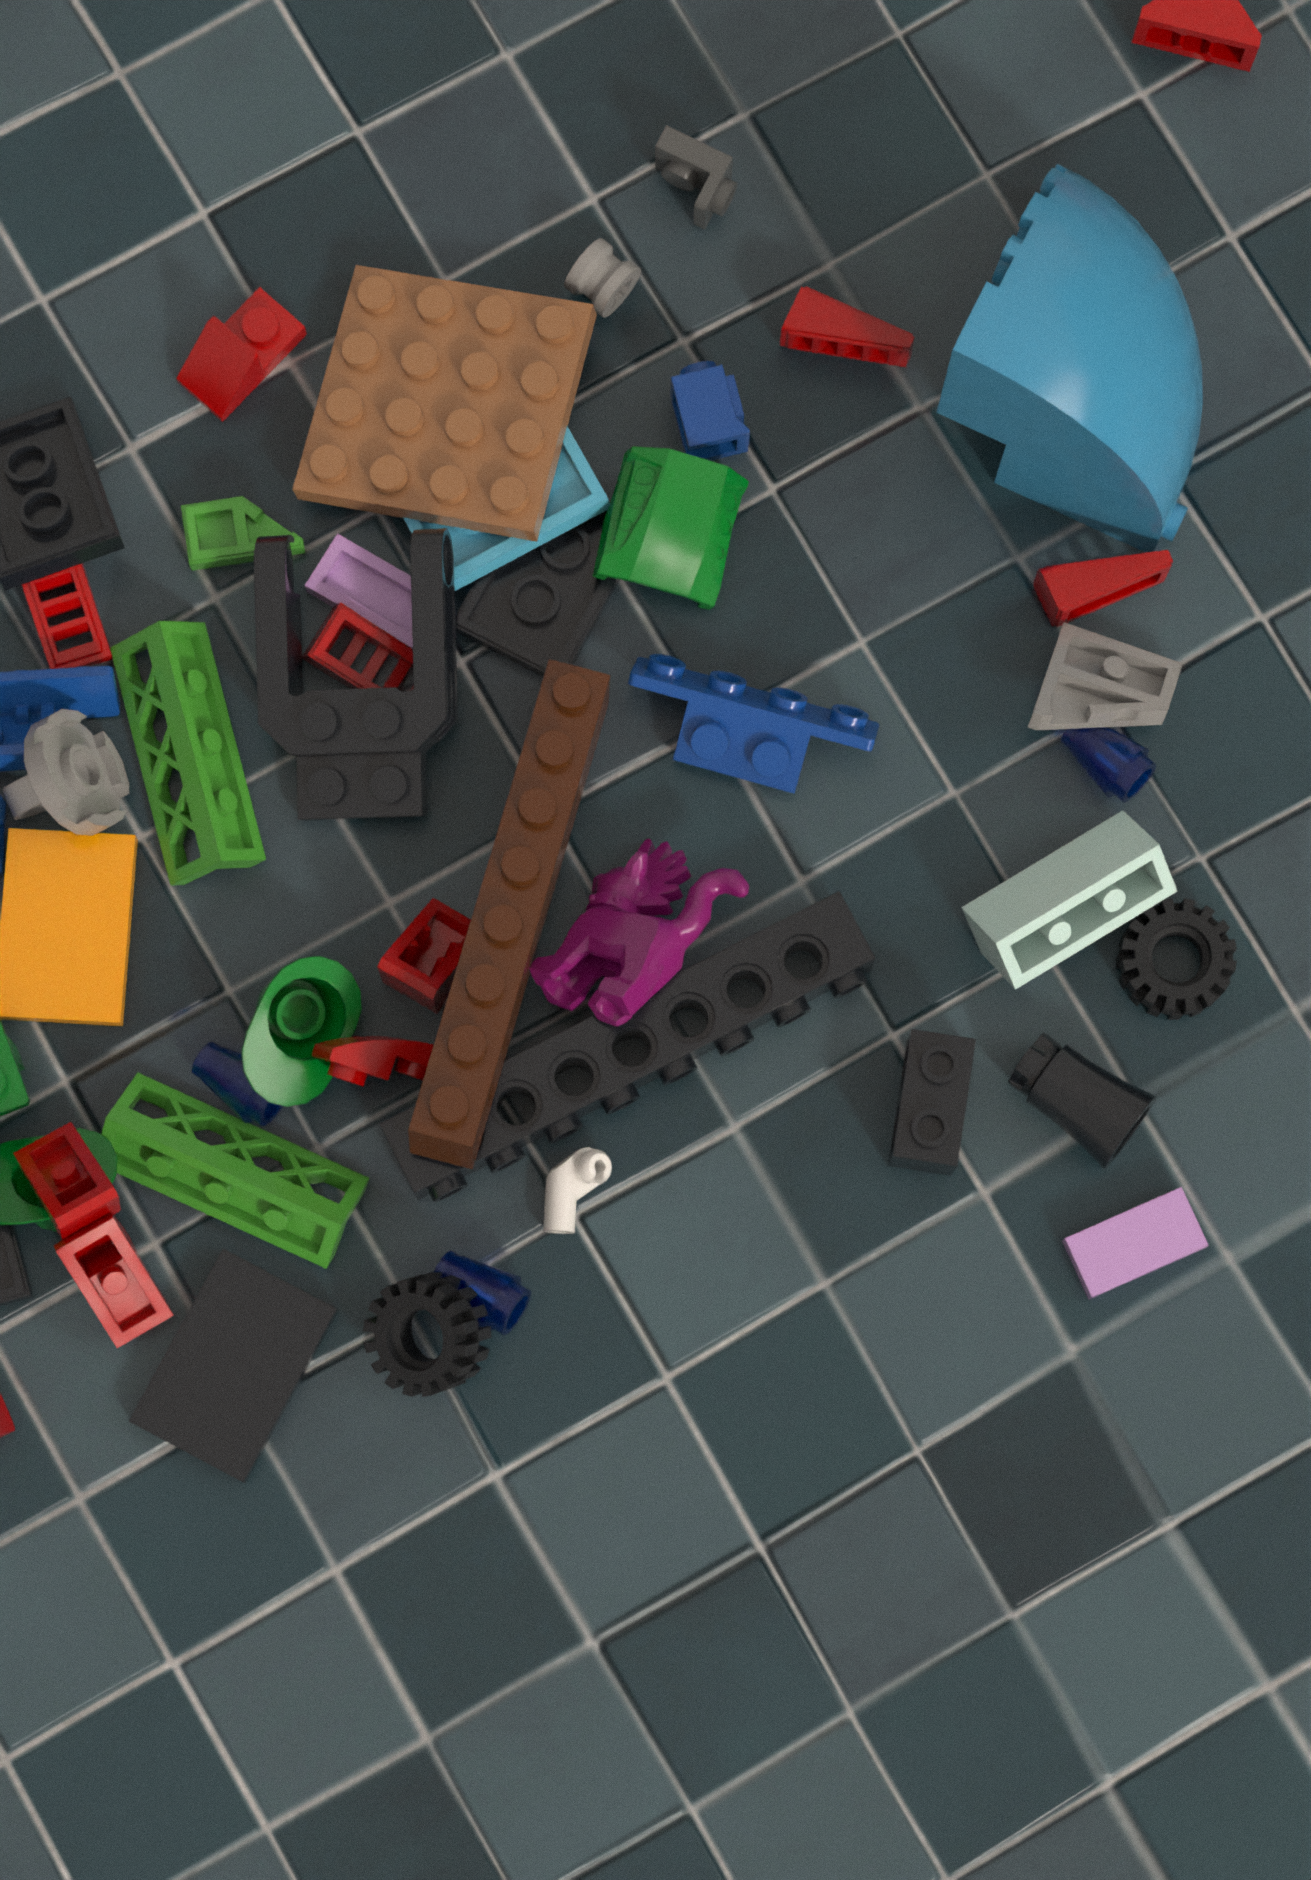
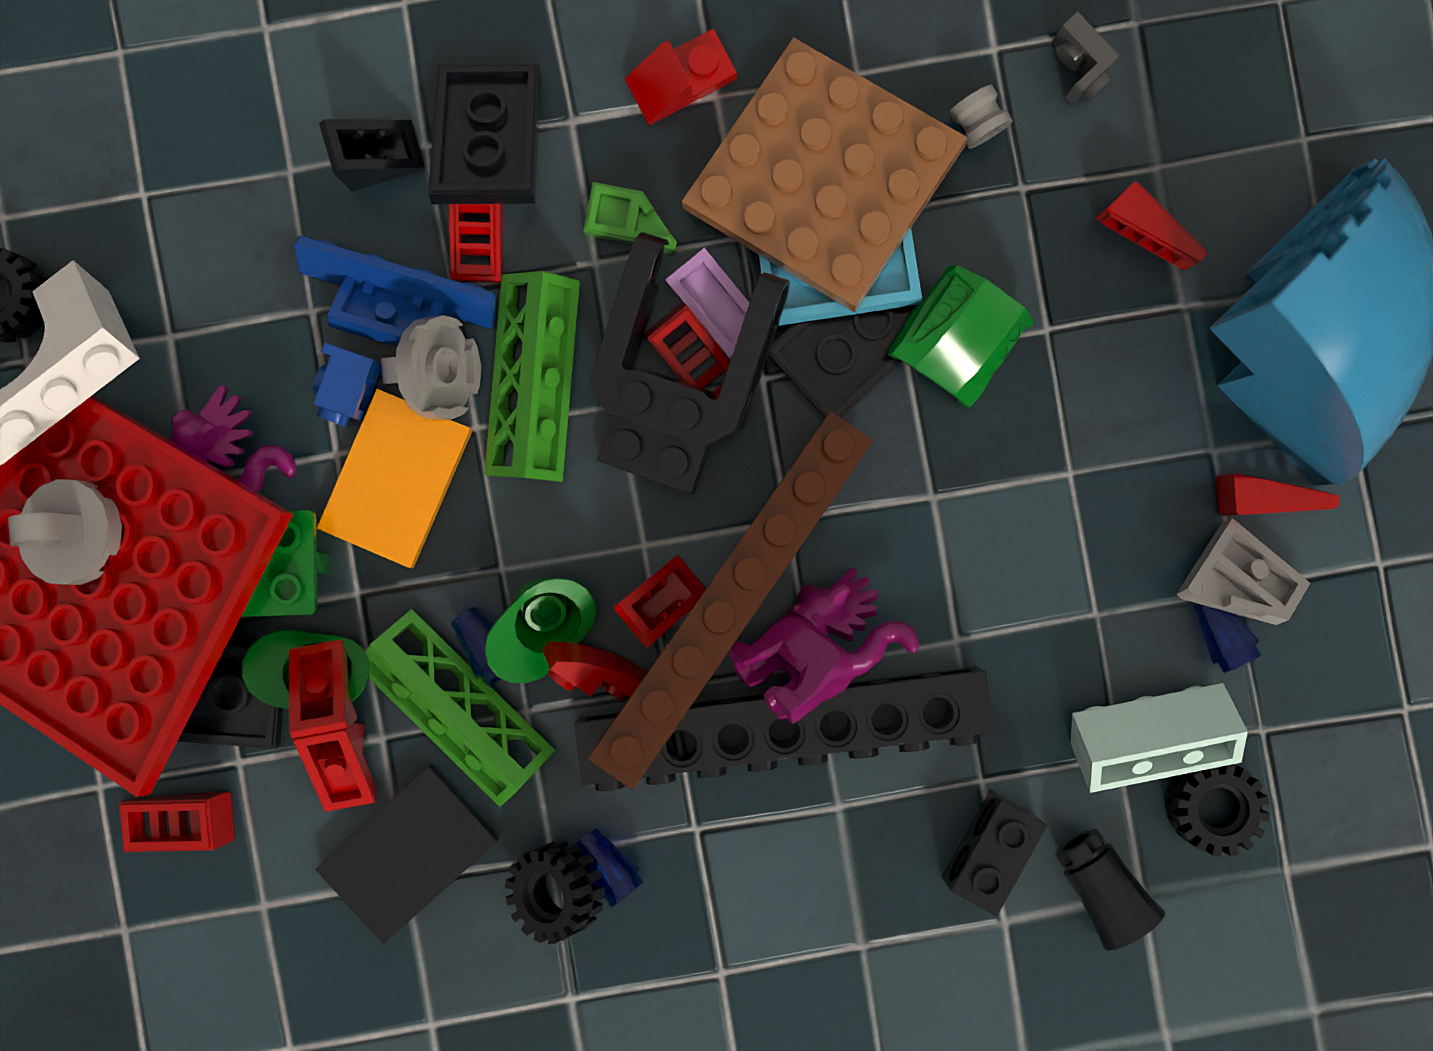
camera: 30 degrees right, 10 degrees up
white arm [543,1147,612,1234] -> none
blue bracket [628,654,880,794] -> none
blue window [670,361,750,461] -> none
lavender tile [1062,1187,1209,1299] -> none

